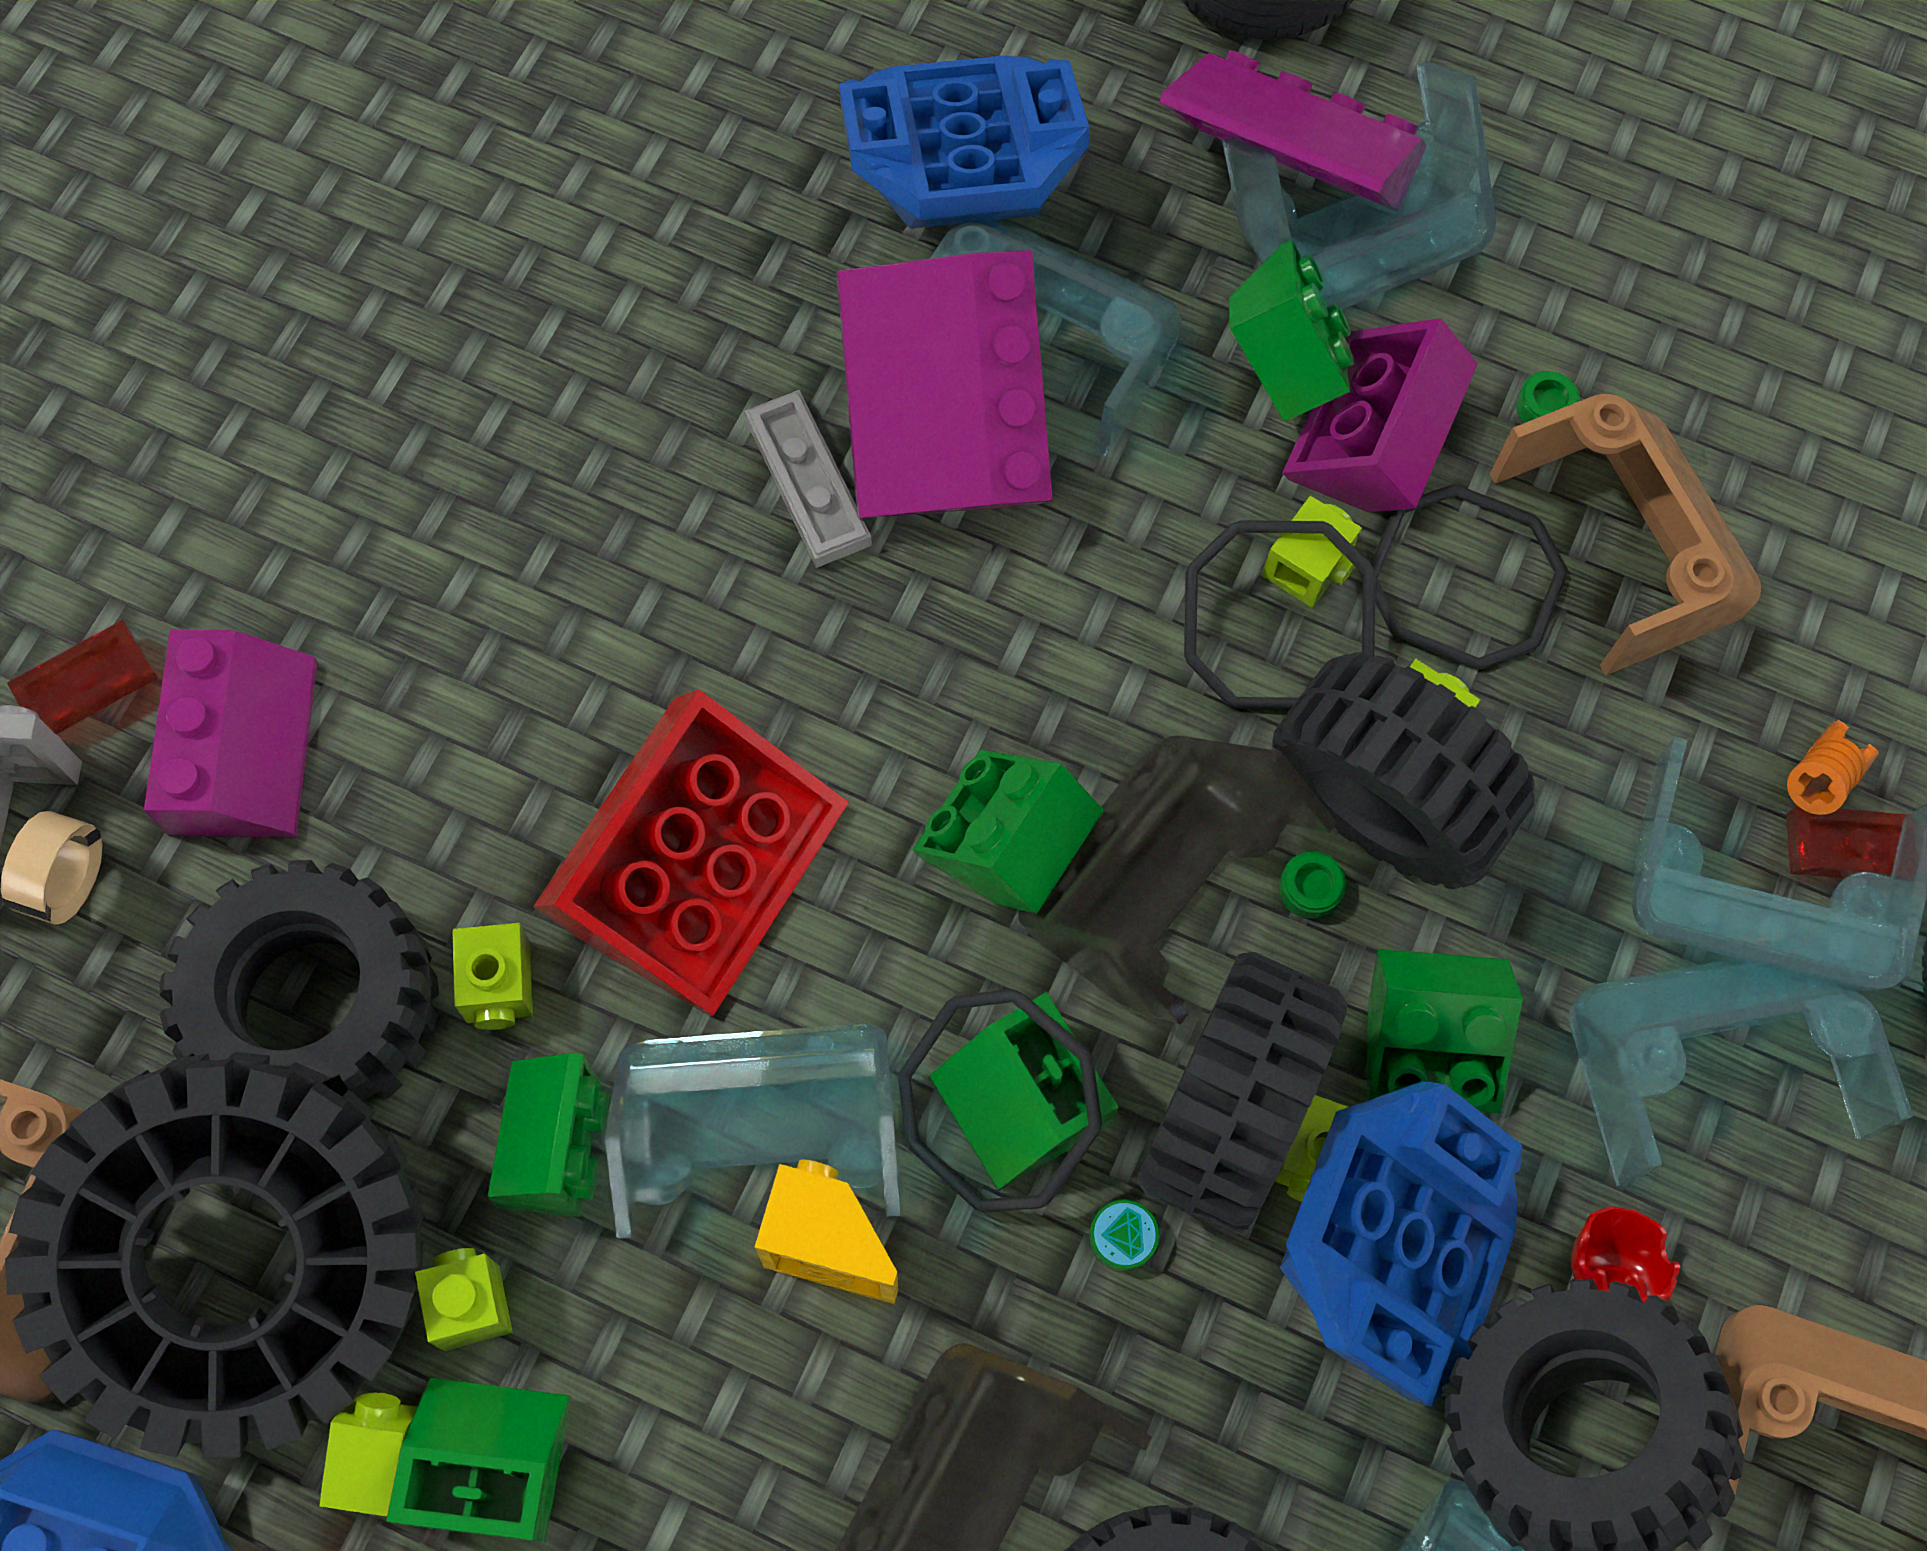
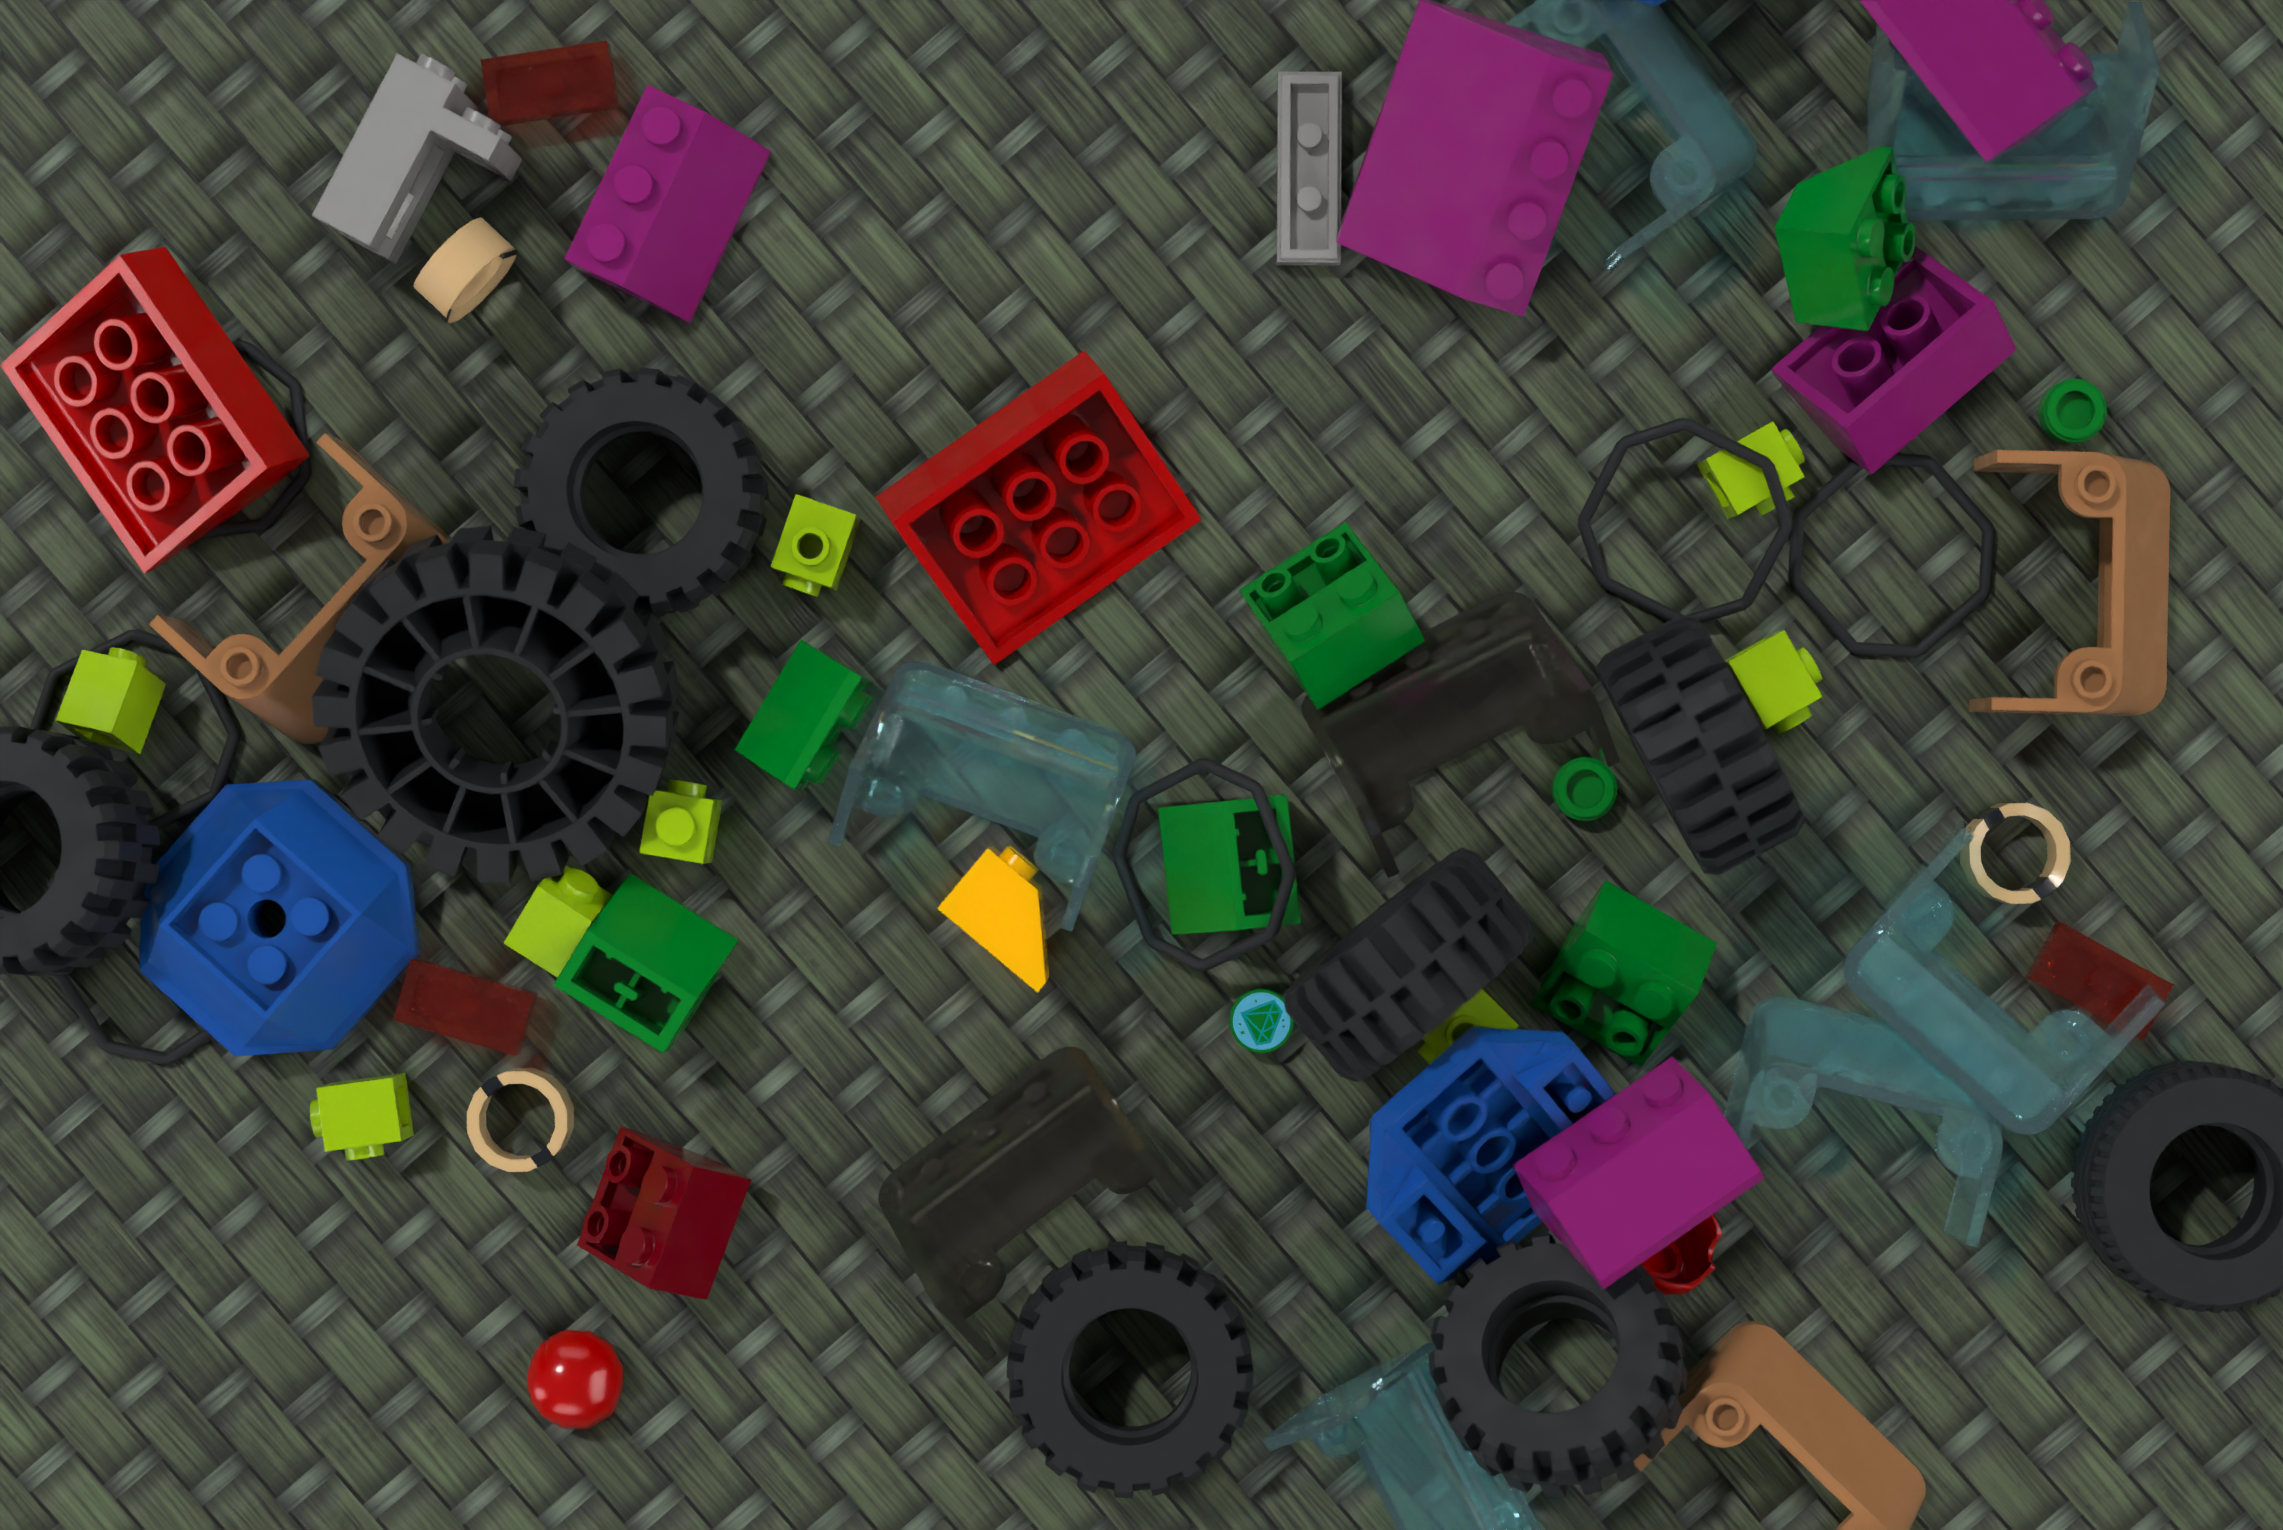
camera: 30 degrees right, 20 degrees up
orange hinge [1787,720,1879,815] -> none
none -> magenta slope [1513,1057,1764,1290]
none -> tan piece [1960,803,2071,904]

